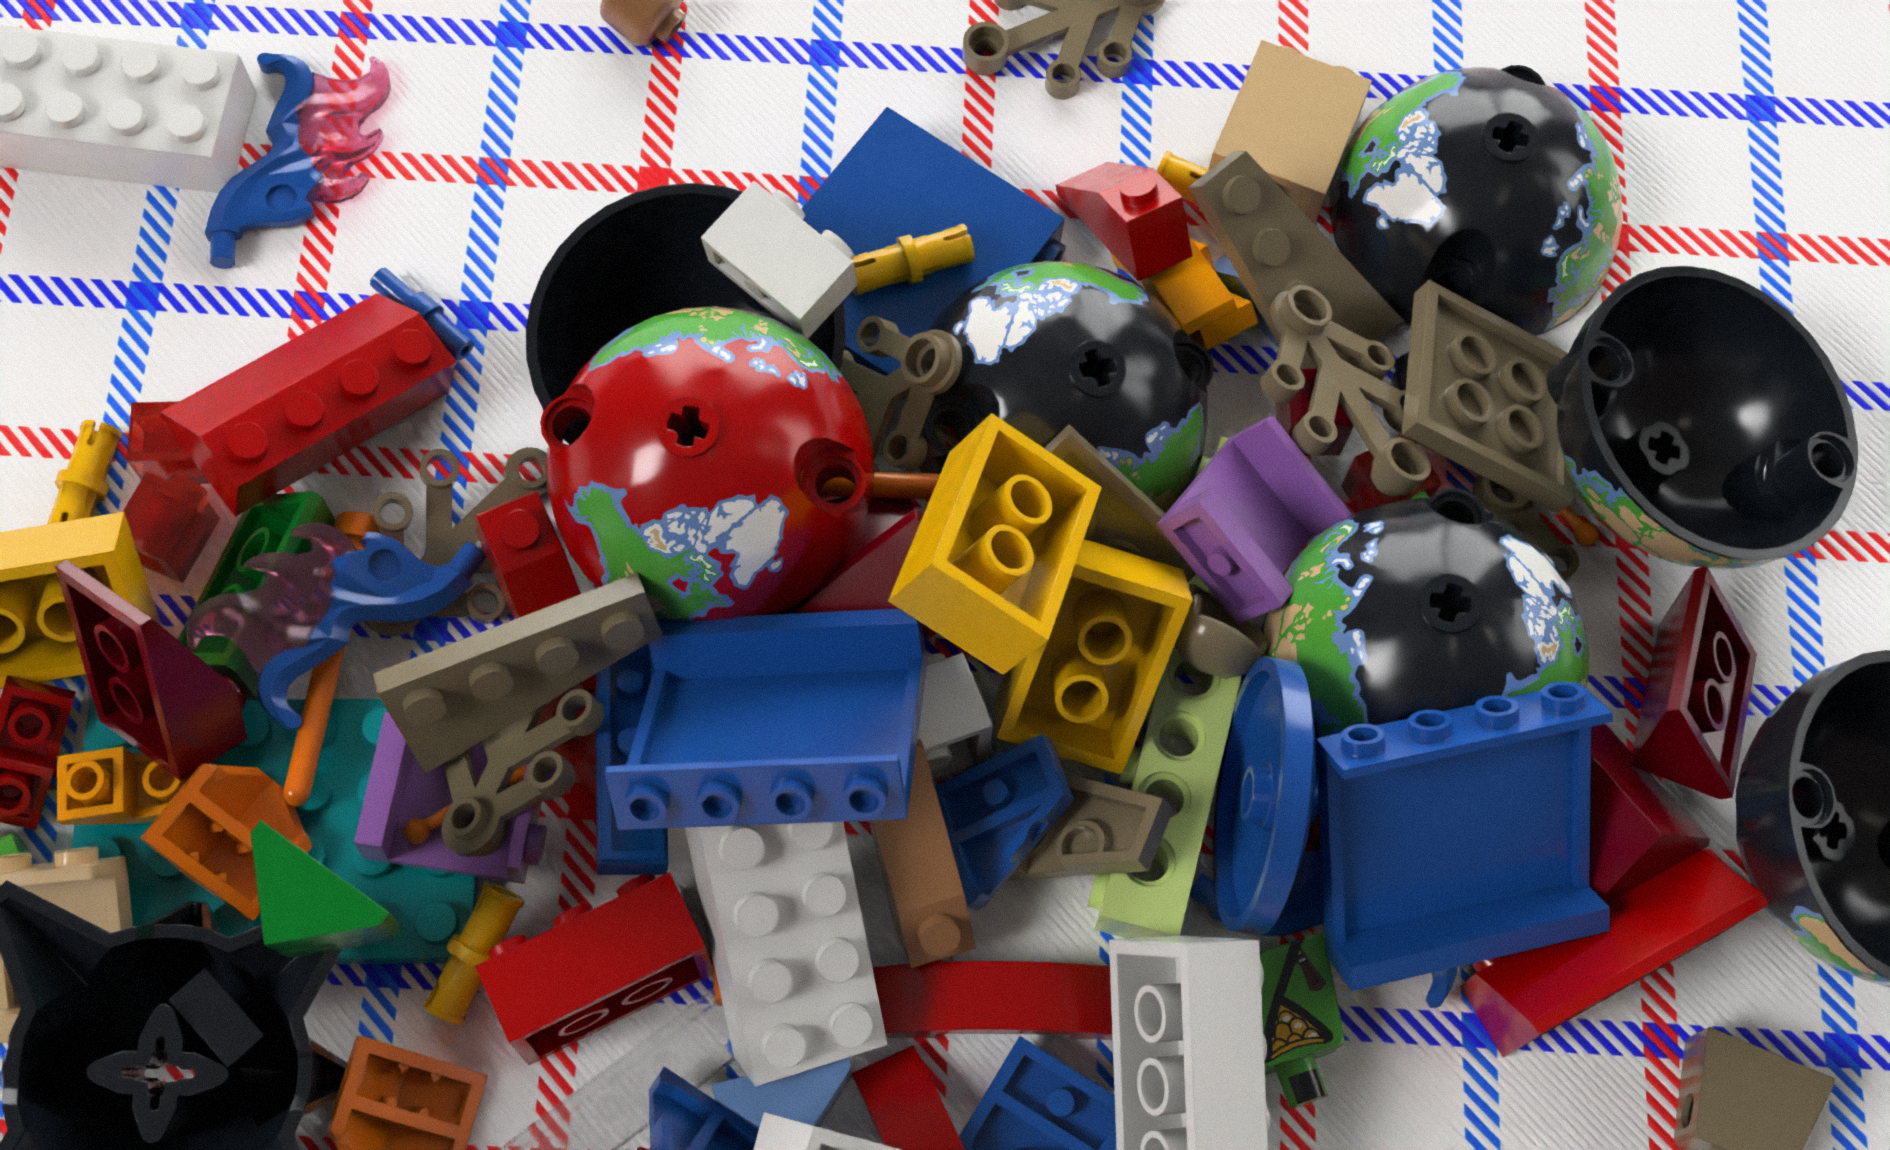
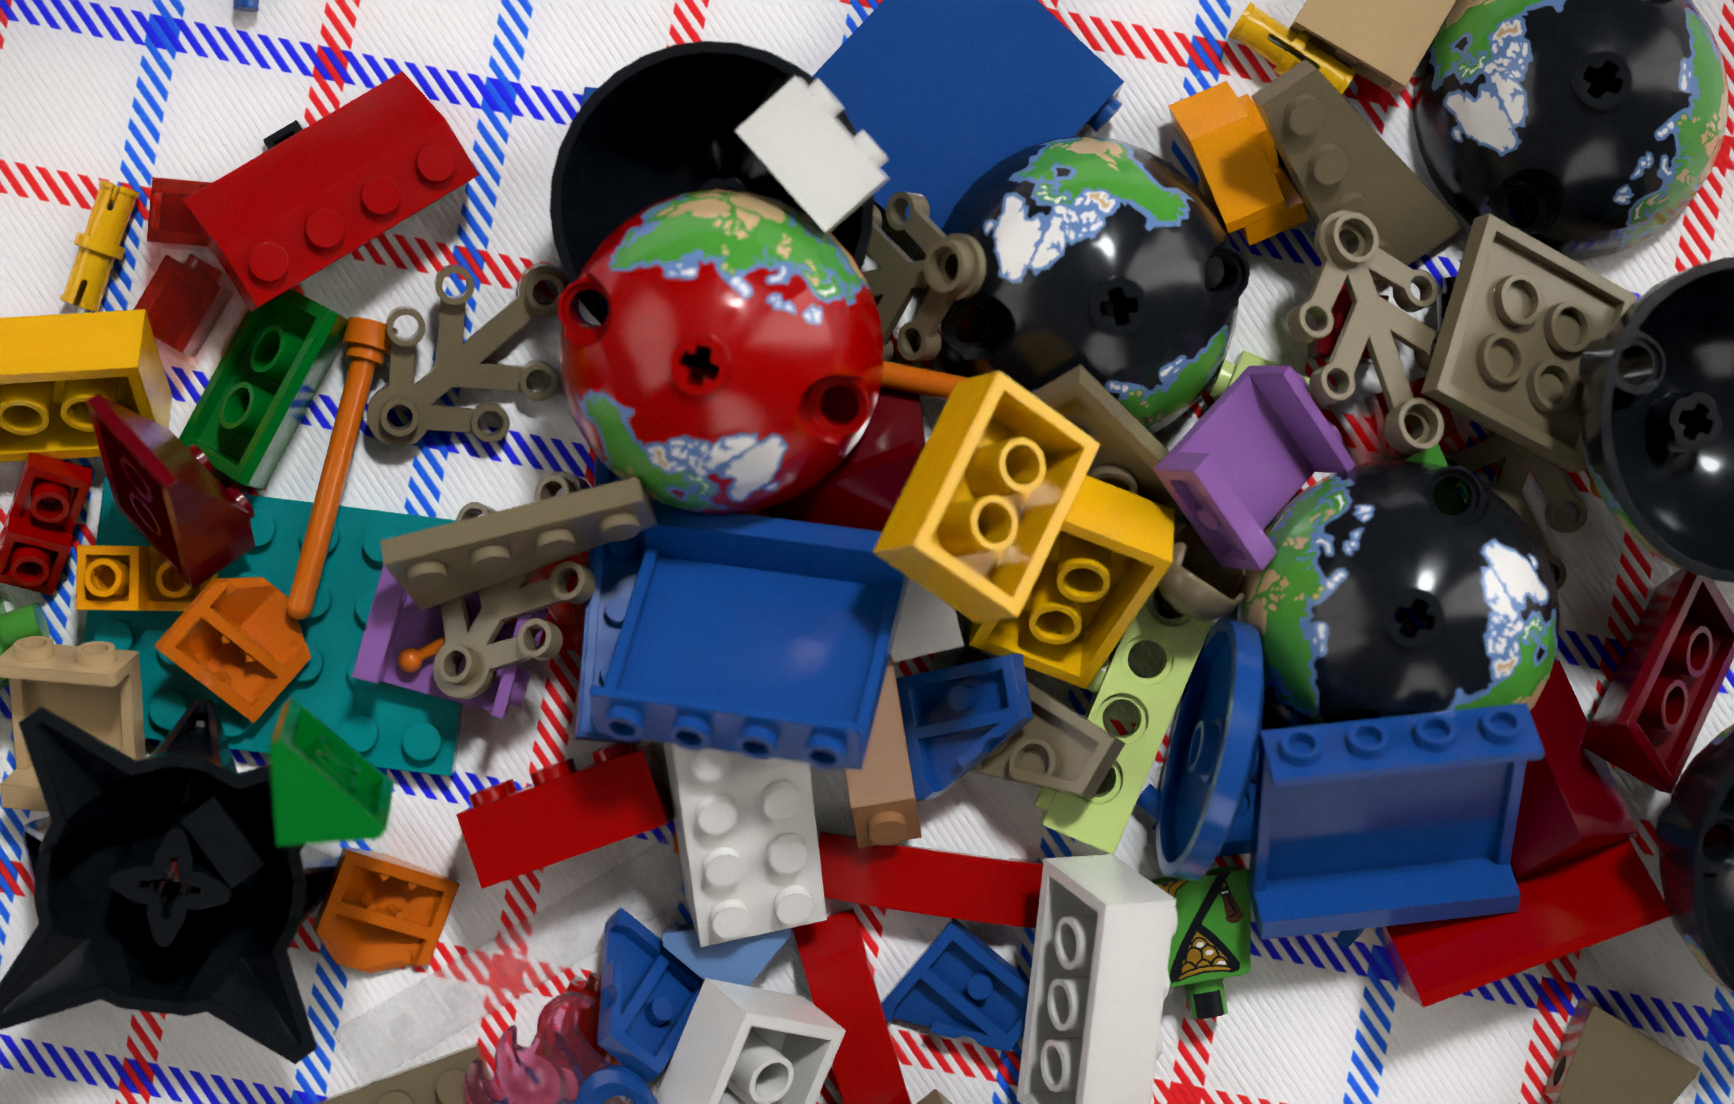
camera: 10 degrees right, 20 degrees up
piece [186,523,486,731] -> none
blue bar [370,267,474,360] -> none
yellow pin [423,882,525,1025] -> none
red slope [475,491,595,708] -> none
yellow pin [852,223,975,296] -> none
red slope [1055,162,1193,282] -> none

